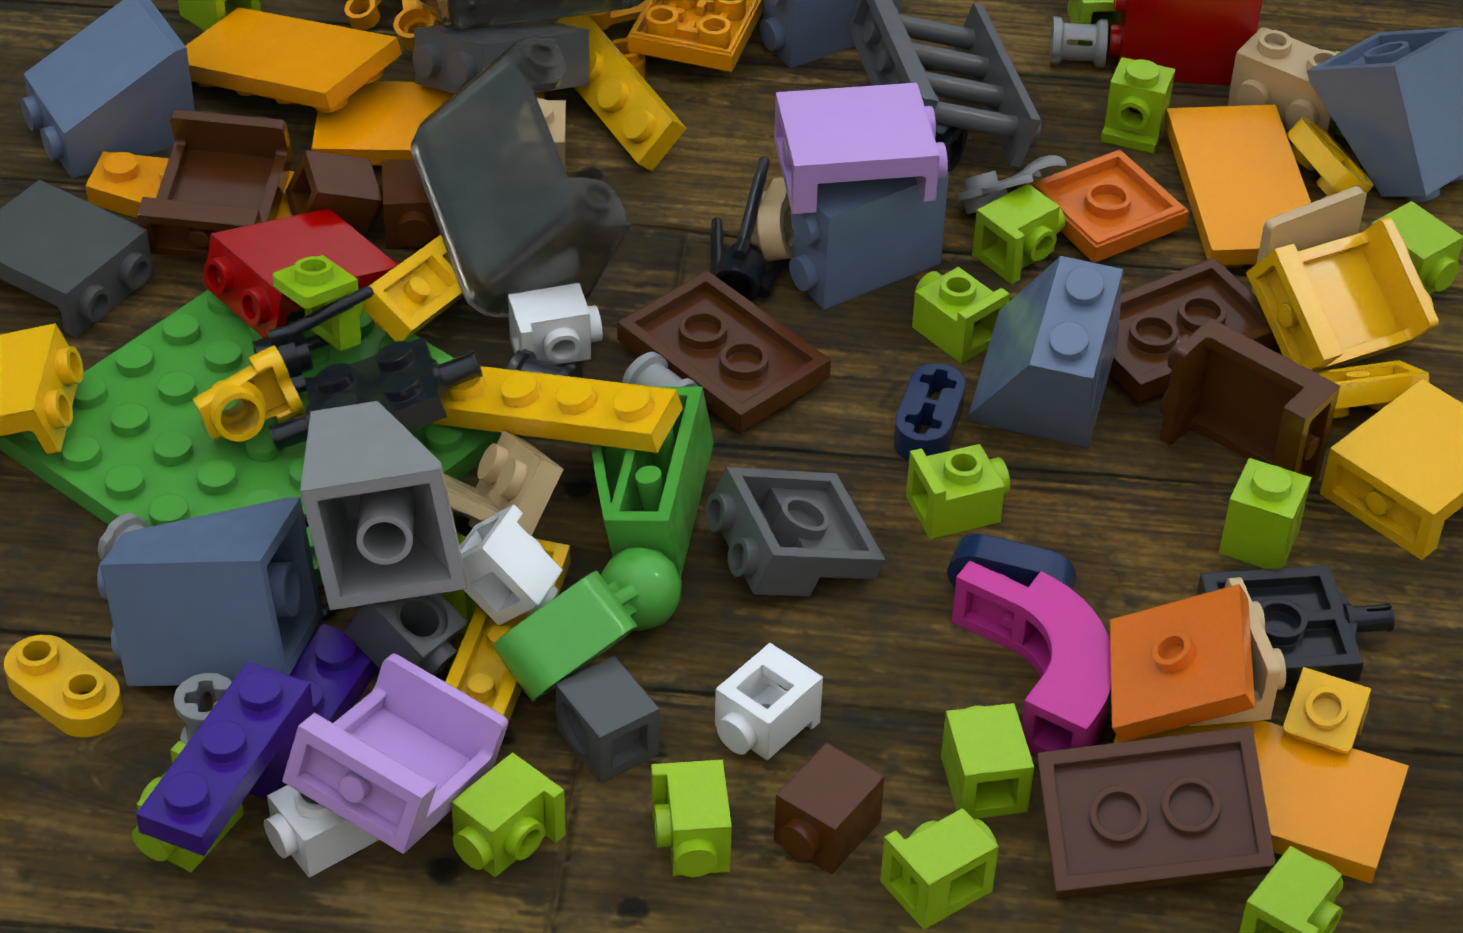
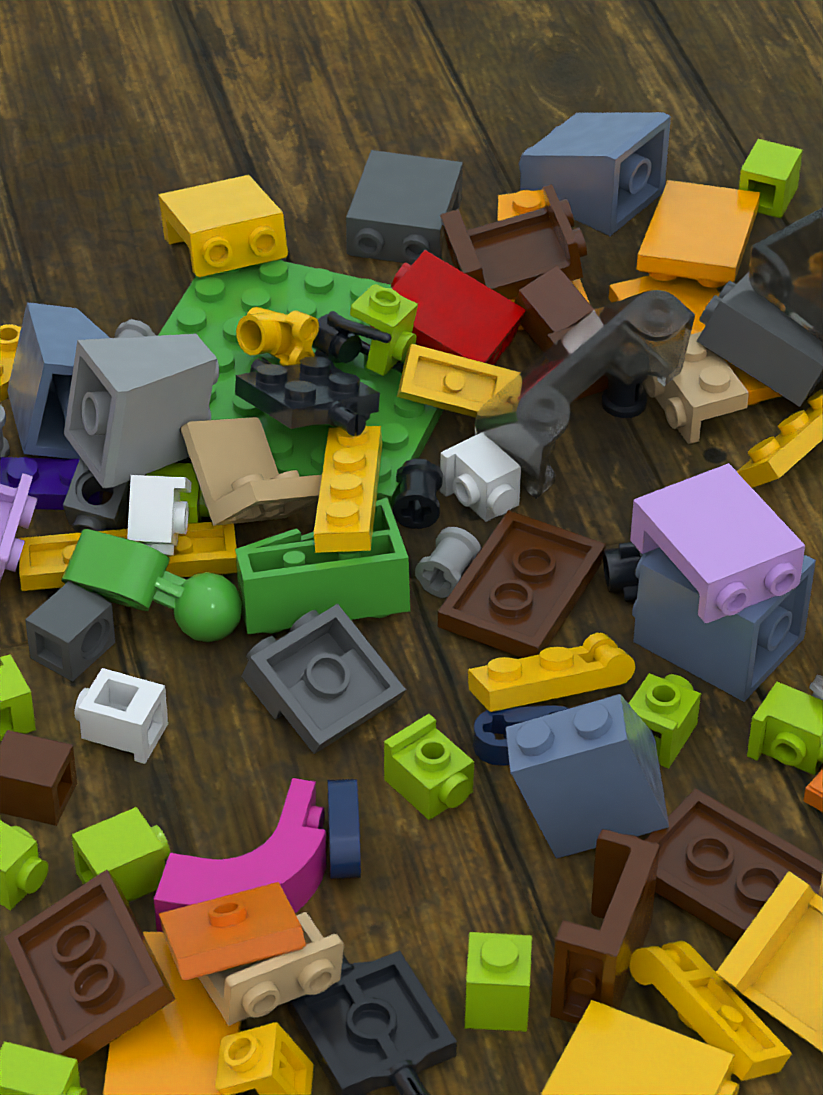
camera: 70 degrees right, 0 degrees up
none -> yellow plate [468,633,635,712]

